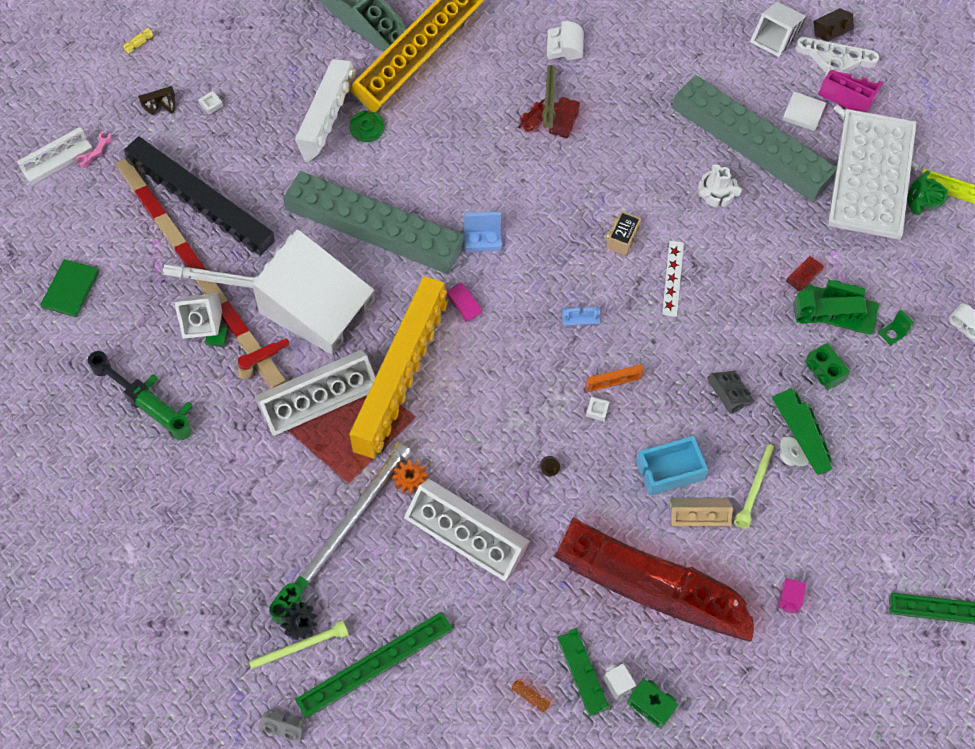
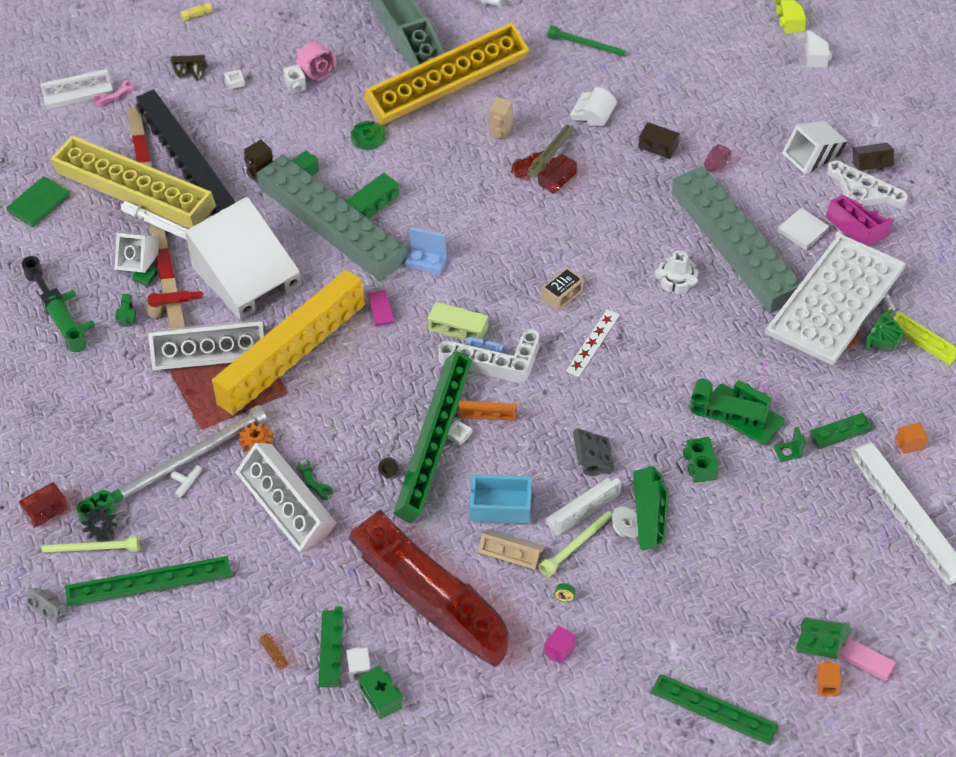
camera: 25 degrees right, 10 degrees down
white slope [295,59,356,163] -> none
clear red plate [786,256,824,292] -> none
none -> clear red brick [19,481,69,528]
none -> light yellow brick [50,136,216,228]
none -> green plate [115,294,136,327]
none -> white piece [171,466,202,498]
none -> dark brown brick [244,139,273,183]
none -> white brick [283,64,307,94]
none -> green brick [291,150,319,176]
none -> bright pink brick [296,40,336,81]
none -> green piece [298,459,333,500]
none -> green brick [345,172,400,219]
none -> green brick [393,351,472,523]
none -> yellowish green brick [427,302,489,340]
none -> white beam [438,329,539,383]
none -> tan brick [489,97,513,140]
none -> white fence [546,478,621,536]
none -> tile [554,583,576,602]
none -> dark brown brick [638,122,680,159]
none -> clear pink rock [704,144,732,172]
none -> green plate [810,412,872,449]

